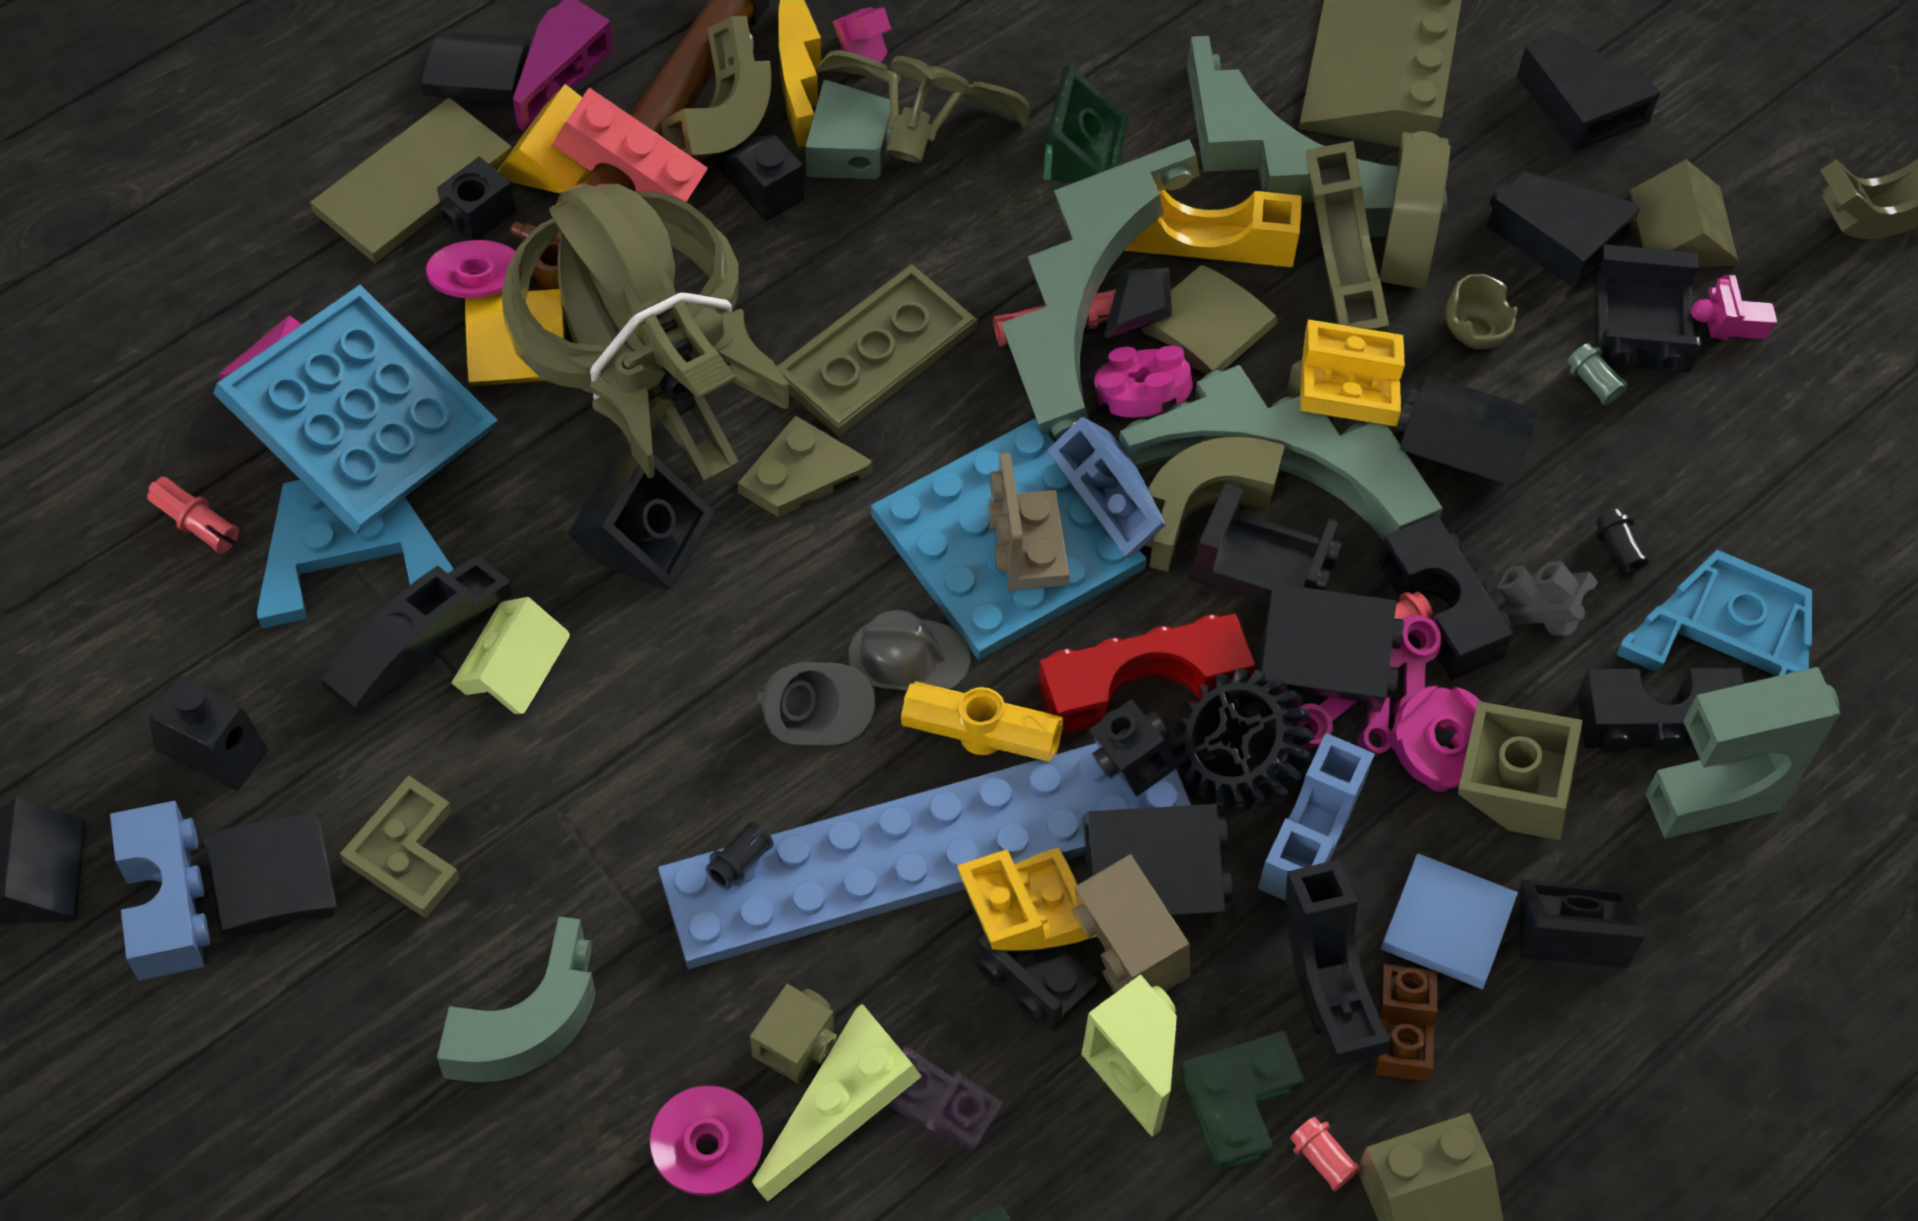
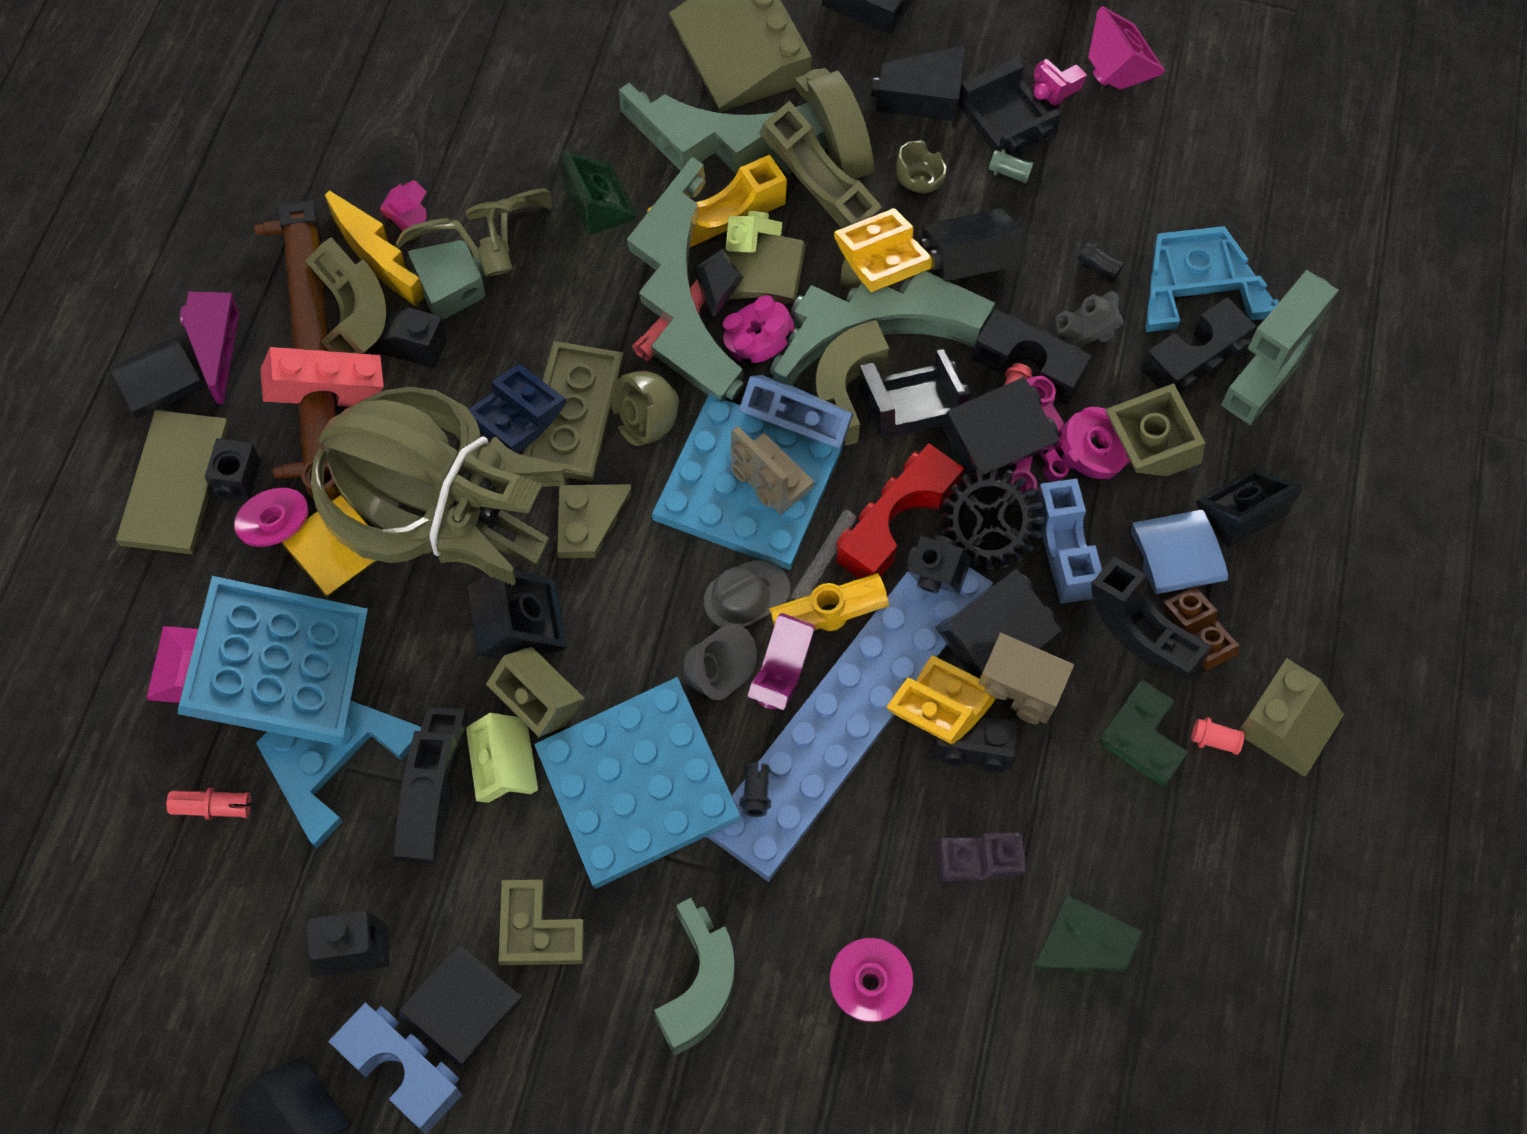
camera: 35 degrees left, 5 degrees up
yellow slope [497,84,591,193] -> none
olive brick [750,984,837,1084] -> none
yellowish green wing [752,1004,922,1201] -> none
yellowish green slope [1082,974,1177,1137] -> none
olive slope [1628,159,1738,267] -> none
none -> dark blue slope [468,364,566,453]
none -> olive brick [486,647,585,737]
none -> dark azure plate [534,677,742,889]
none -> olive cylinder [611,371,679,446]
none -> yellowish green bracket [726,211,782,253]
none -> bracket [747,613,815,710]
none -> clear bar [789,510,856,601]
none -> dark pink slope [1088,6,1165,89]

